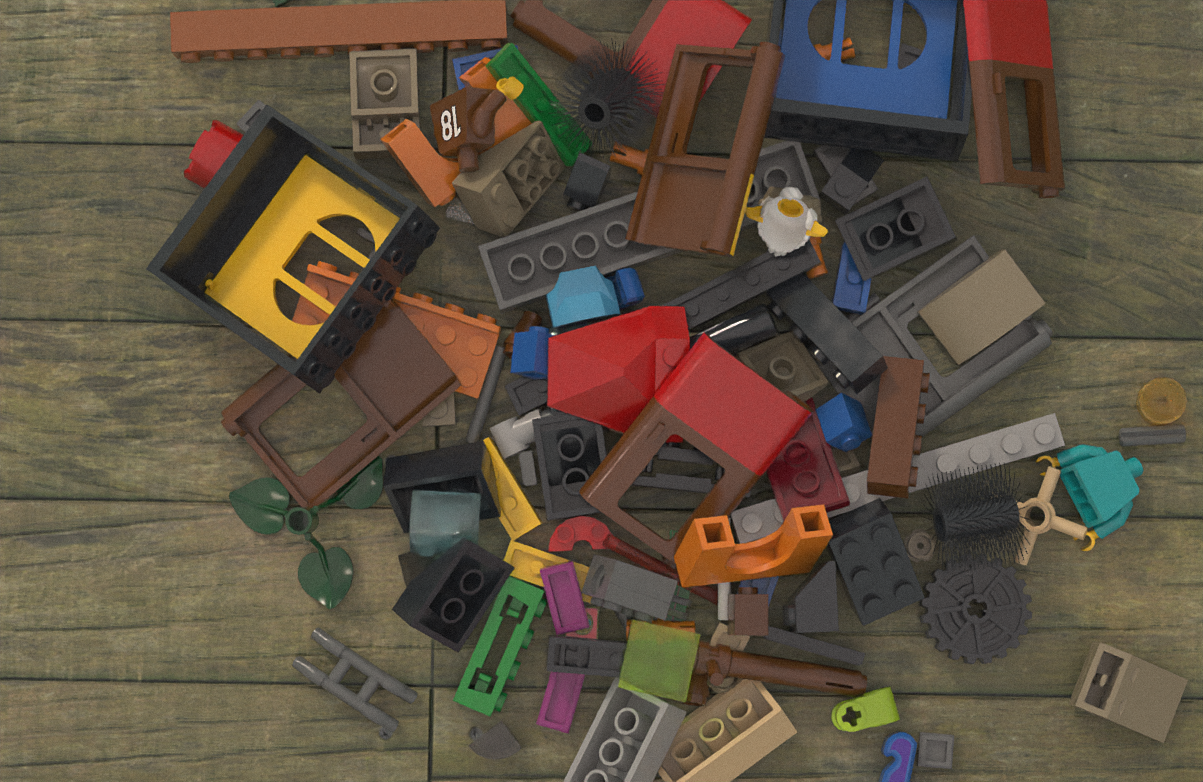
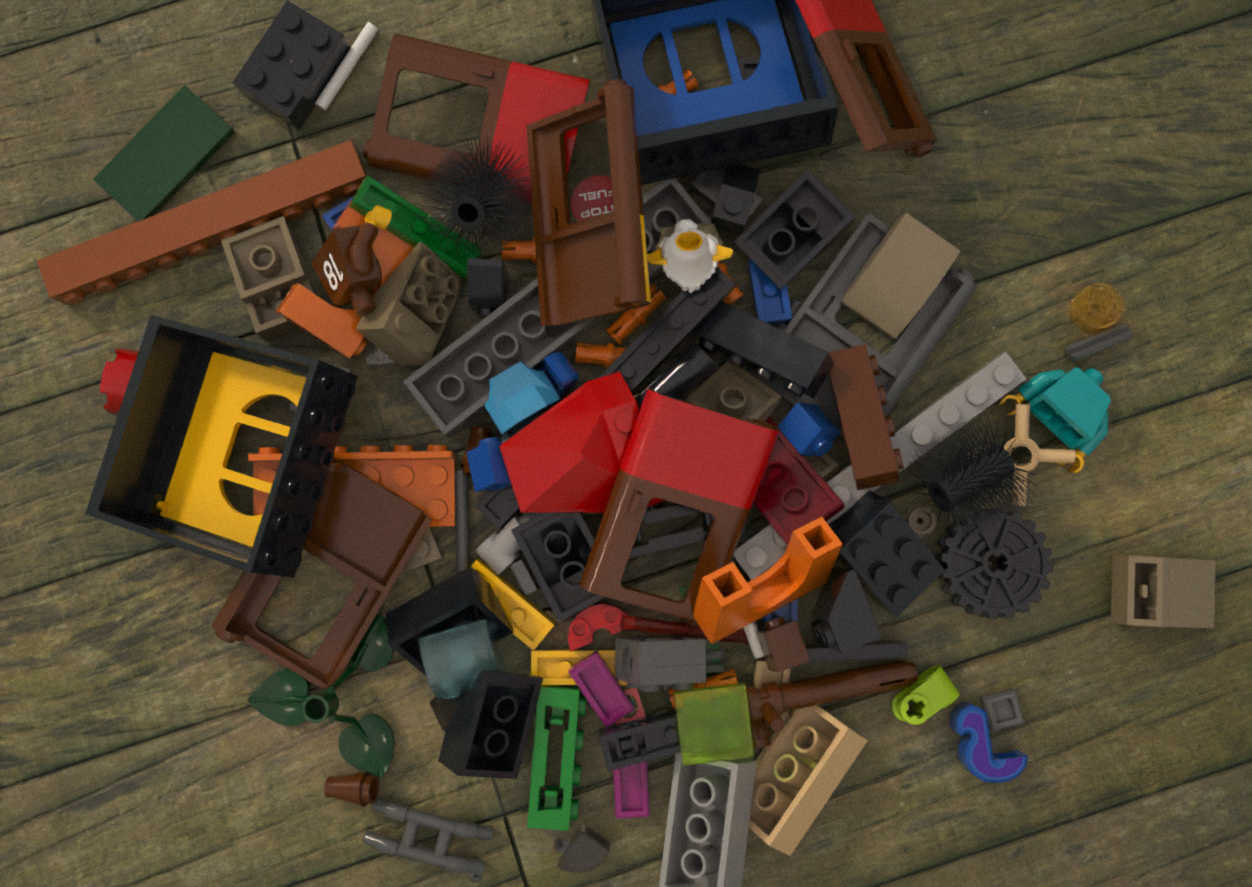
camera: 15 degrees left, 0 degrees up
none -> reddish brown cone [324,771,379,807]
none -> red sticker [571,175,614,222]
none -> orange pin [575,342,627,369]
none -> orange pin [605,284,667,345]

